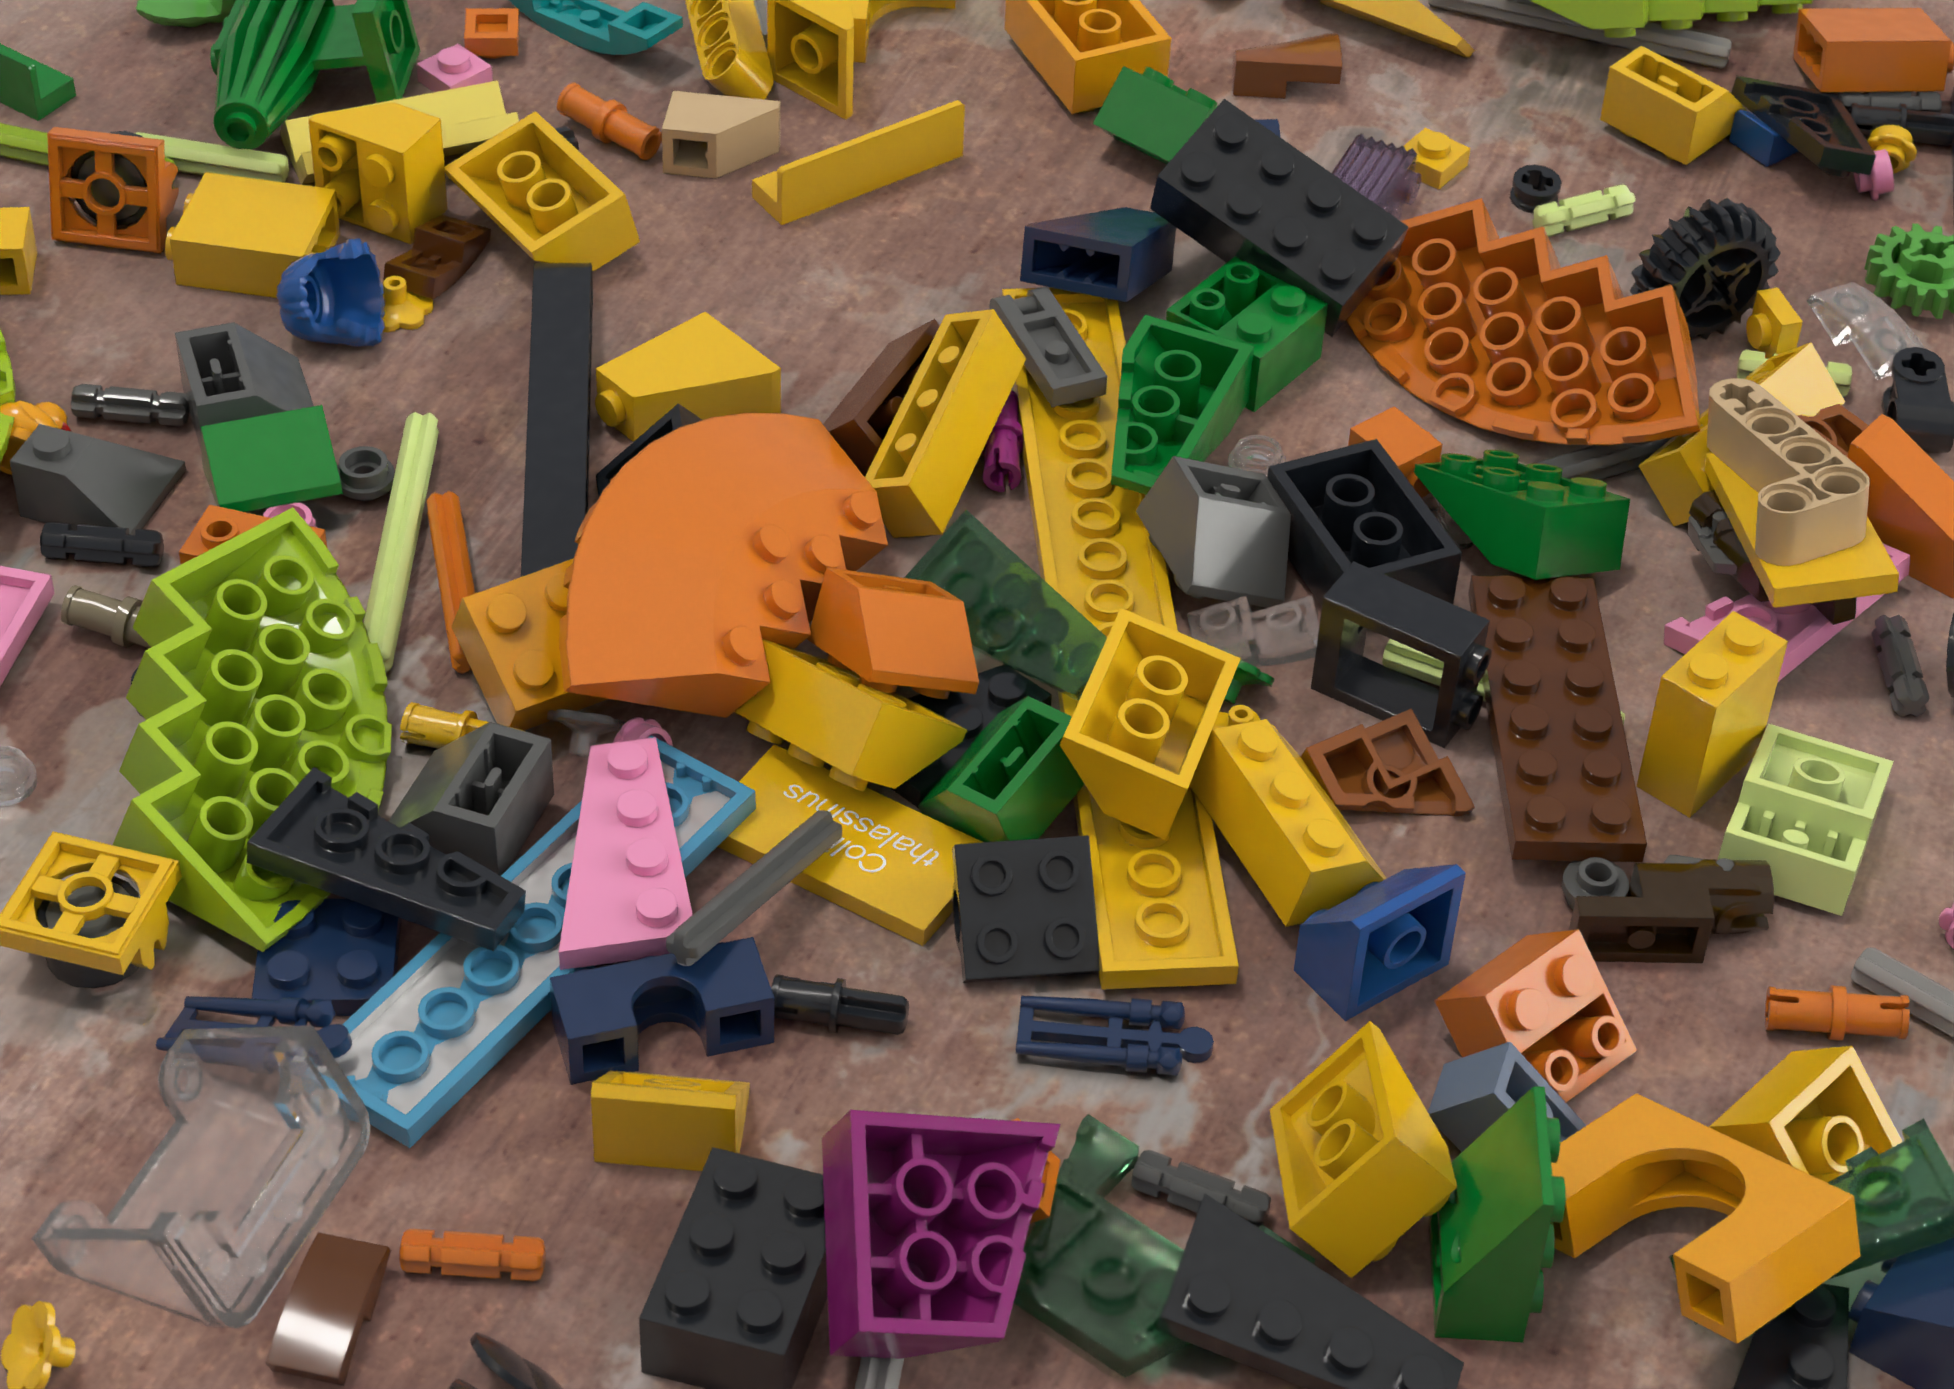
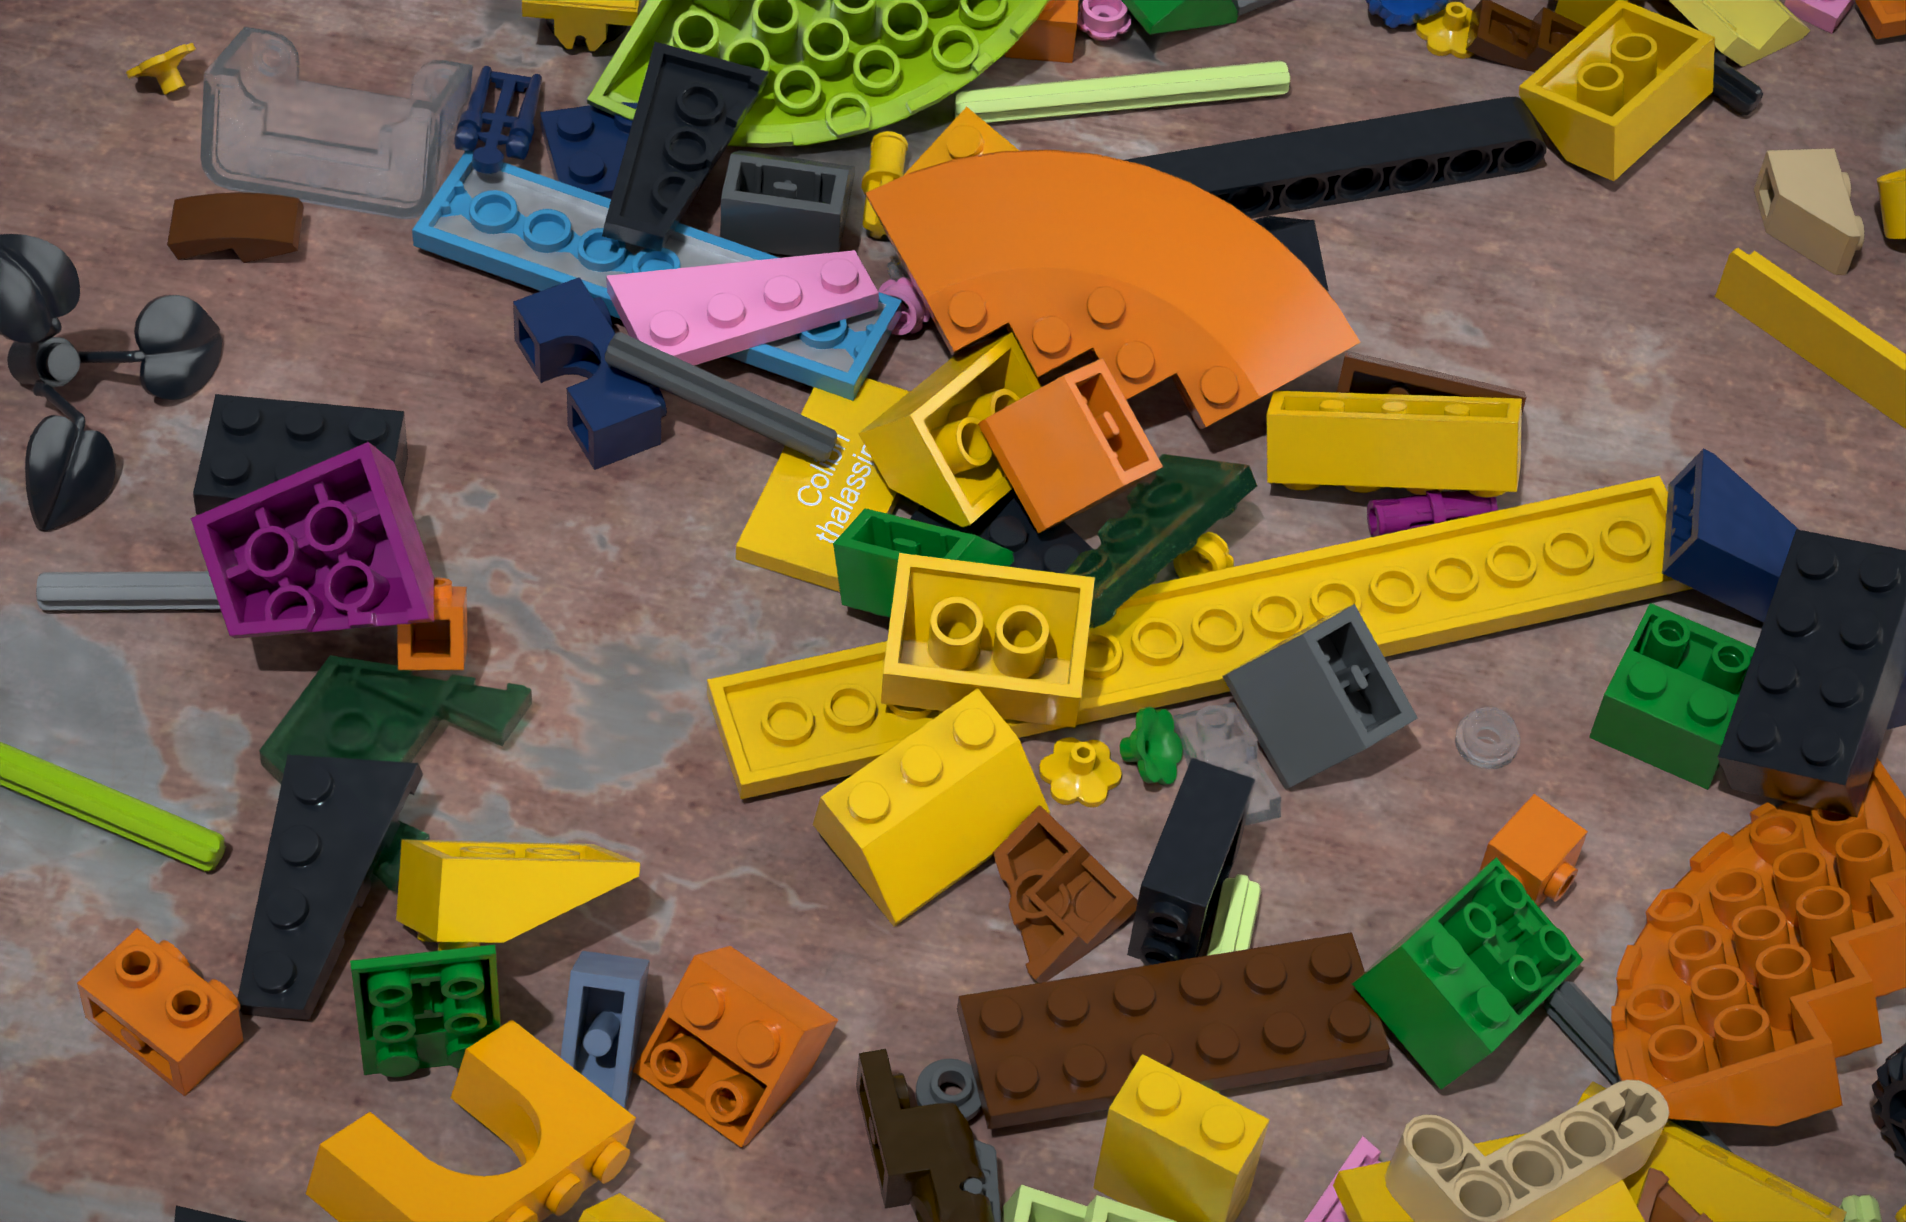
camera: 75 degrees right, 10 degrees up
dark grey plate [337,446,395,501] -> none
orange axle [399,1228,546,1281] -> none
orange axle [426,491,475,674] -> none
orange pin [557,83,662,160] -> none
yellow slope [591,1070,750,1171] -> none
yellow slope [595,311,781,442] -> none
black axle [771,974,909,1035] -> none
black plate [952,835,1100,983] -> none
dark grey plate [989,287,1107,407] -> none
dark blue piece [1016,996,1214,1076] -> none
green wedge [1111,315,1254,495] -> none
dark grey axle [1131,1150,1271,1230] -> none
black brick [1267,439,1462,630] -> none
blue slope [1294,864,1466,1021] -> none

